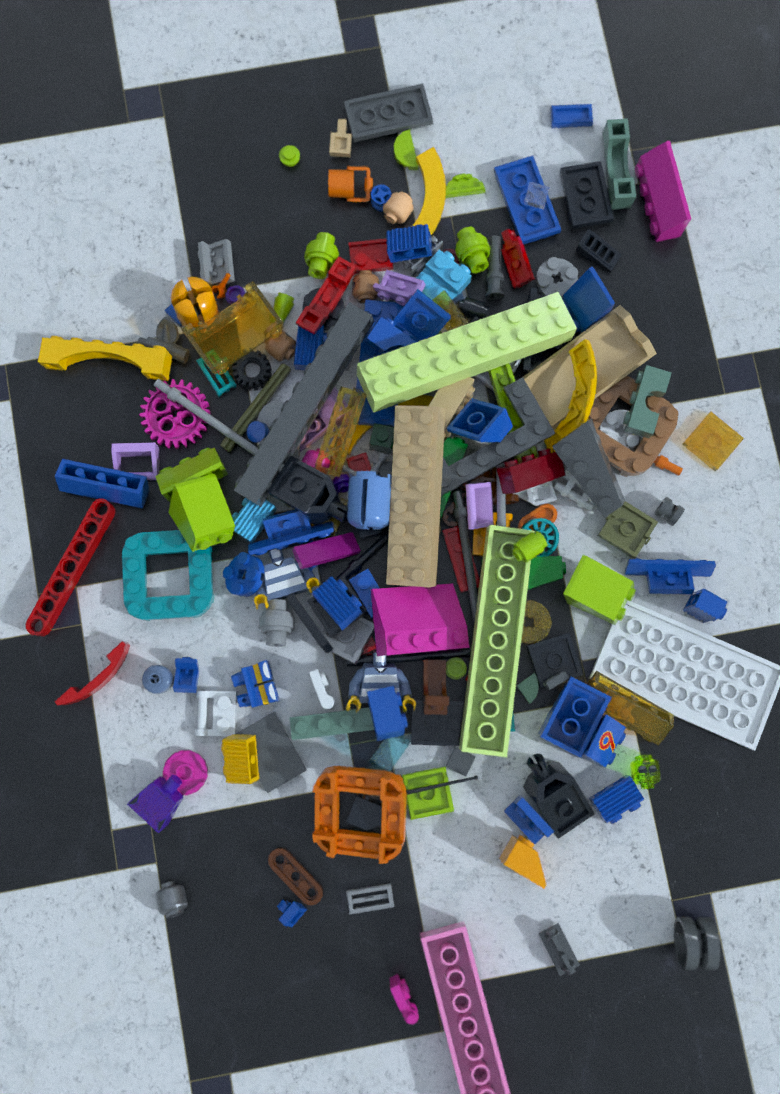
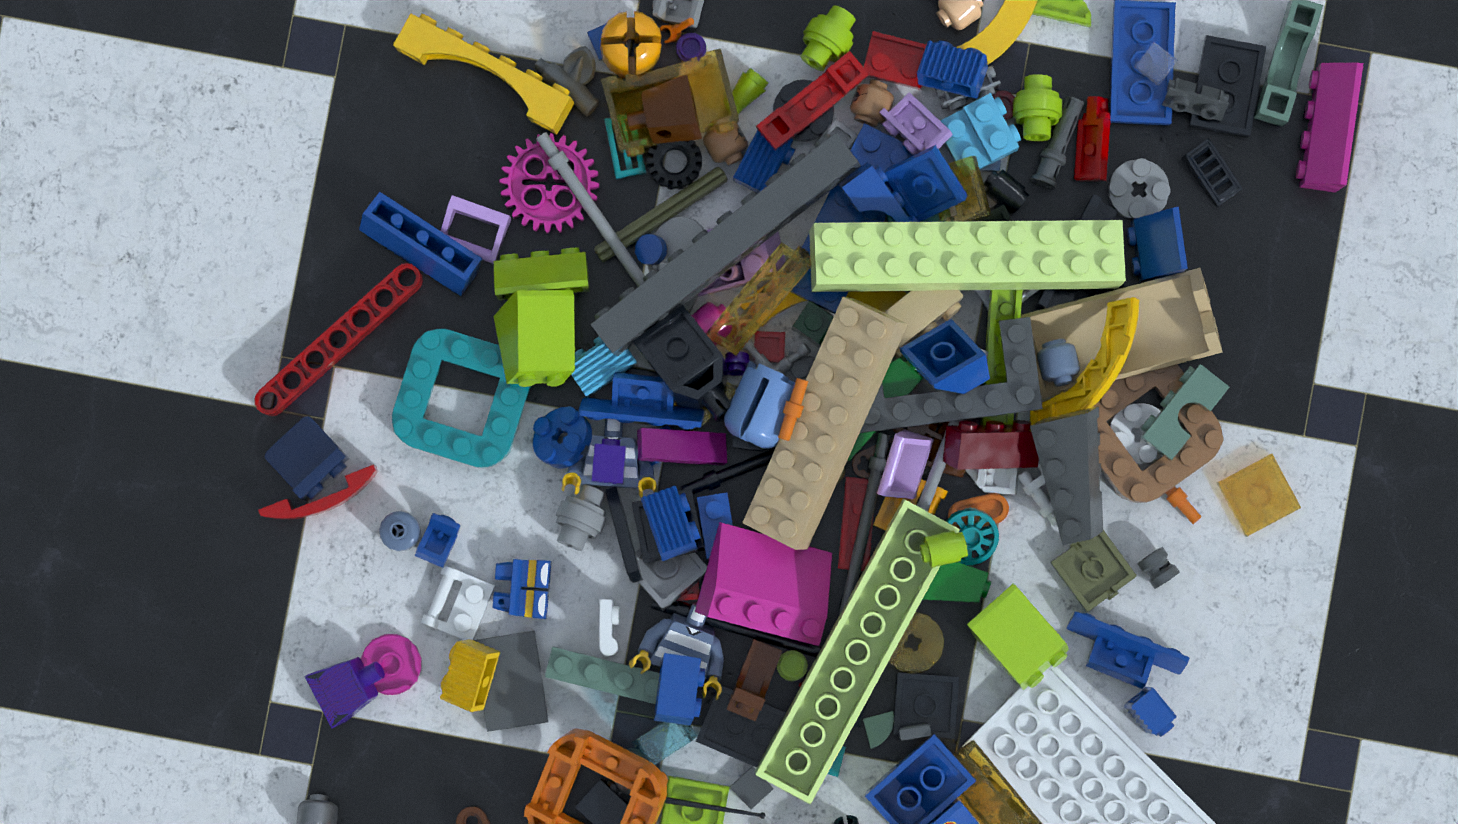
camera: 20 degrees right, 5 degrees up
none -> dark blue bracket [265,416,350,500]
none -> dark purple brick [591,439,626,485]
none -> reddish brown torso [627,74,702,143]
none -> orange bar [778,378,809,441]
none -> sand blue head [1037,339,1080,387]
none -> dark grey hinge [1162,78,1229,121]

